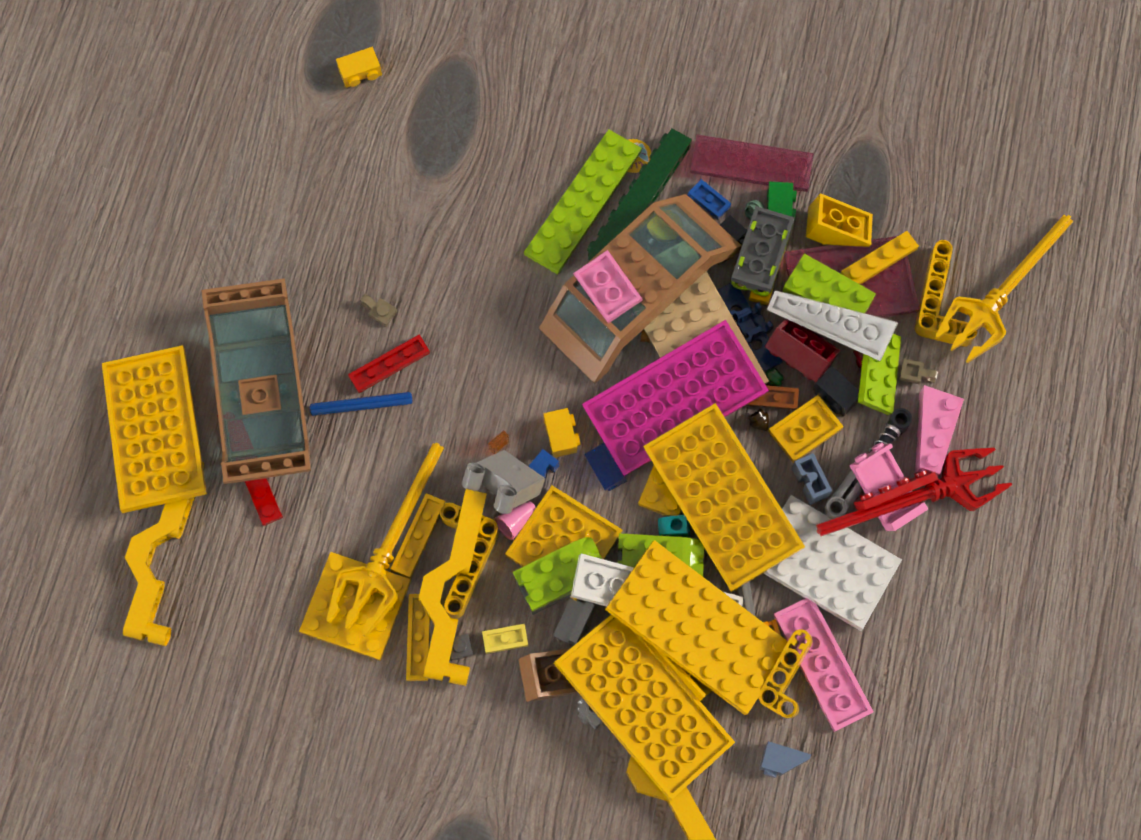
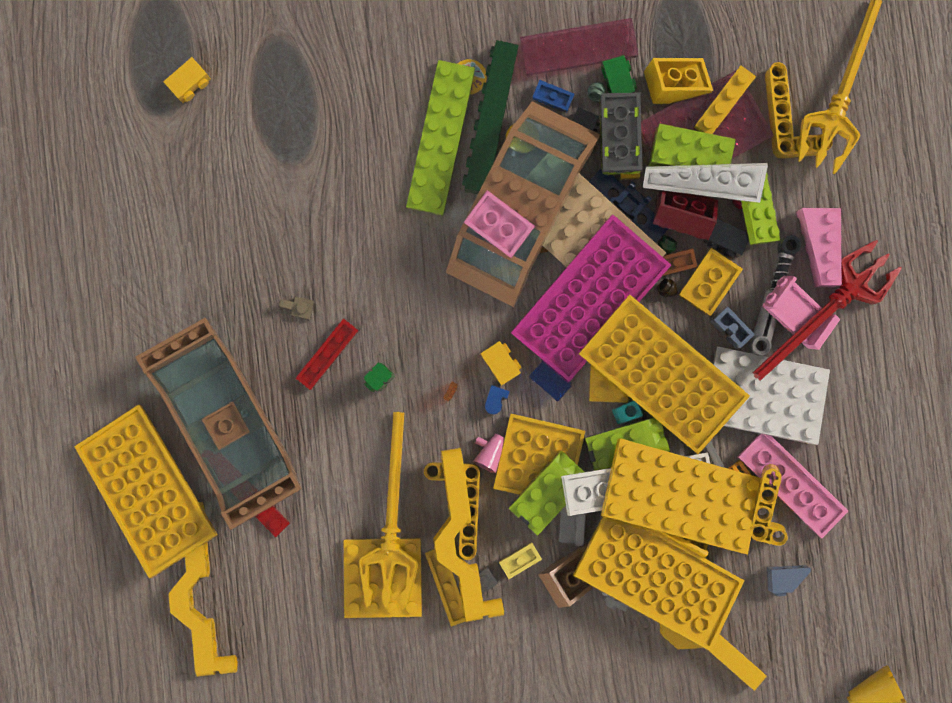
camera: 20 degrees left, 15 degrees up
blue axle [310,392,413,416] -> none
yellow plate [391,493,446,579] -> none
light grey piece [461,450,545,514] -> none
red plate [854,470,938,510] -> none
dark tan plate [899,359,938,384] -> none
none -> green brick [364,362,395,392]

